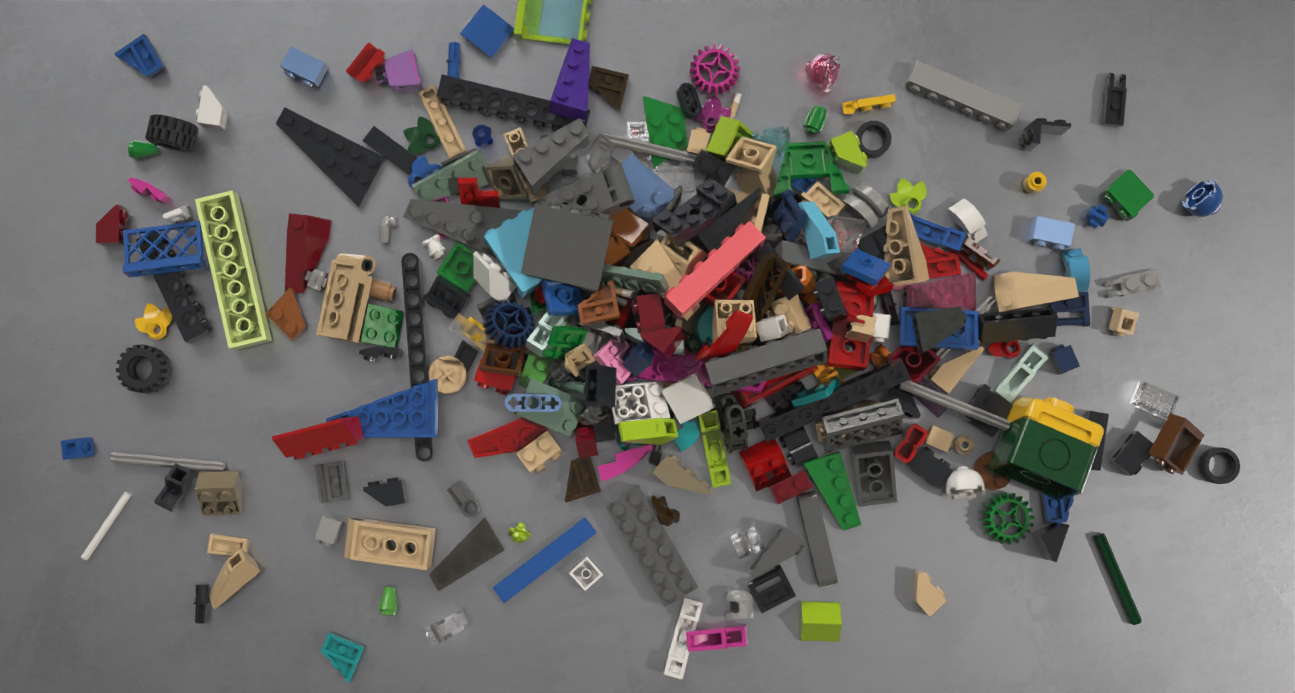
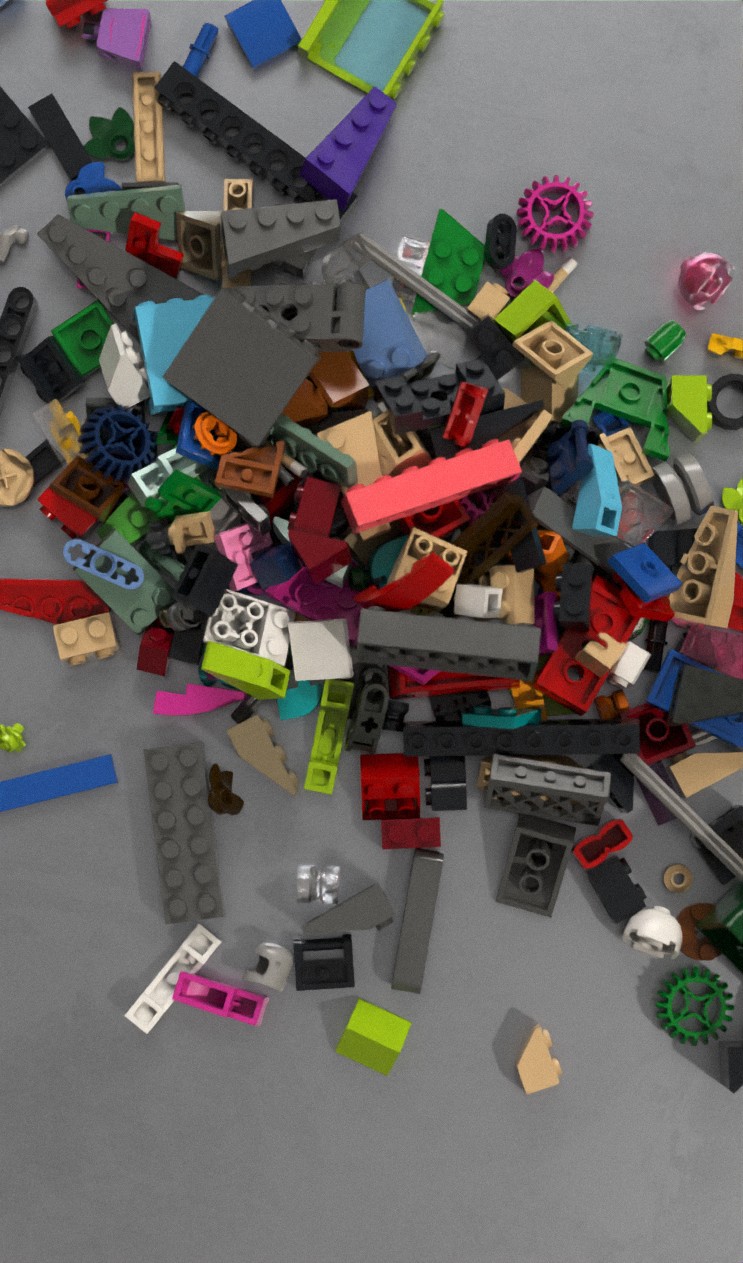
camera: 20 degrees right, 0 degrees up
white brick [422,234,446,259] -> none
clear blue brick [472,124,493,147] -> none
dark brown wing [565,457,601,503] -> none
white piece [569,556,603,591] -> none
dark brown wing [588,66,629,111] -> none
green wing [803,451,861,531] -> none
tan brick [923,426,955,453] -> none
none -> orange gear [192,411,237,456]
none -> red hinge [442,381,488,447]

